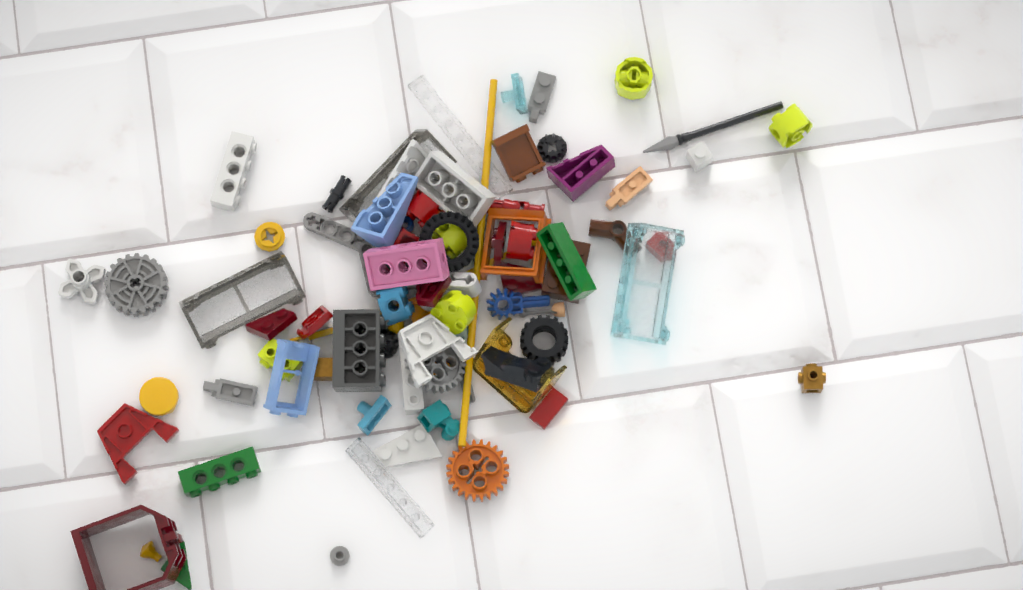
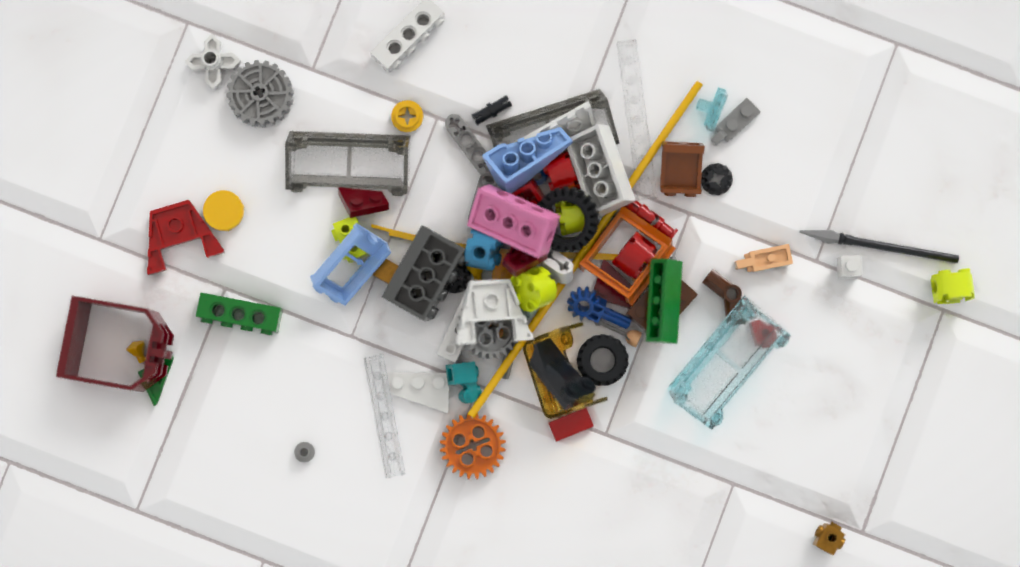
camera: 30 degrees right, 10 degrees up
light grey hinge [203,378,258,407] -> none
red tile [296,305,333,339] -> none
medium azure tile [357,395,392,436] -> none
dark red wing [491,221,507,266] -> none
magenta wedge [546,144,615,202] -> none
neon yellow brick [614,57,653,100] -> none

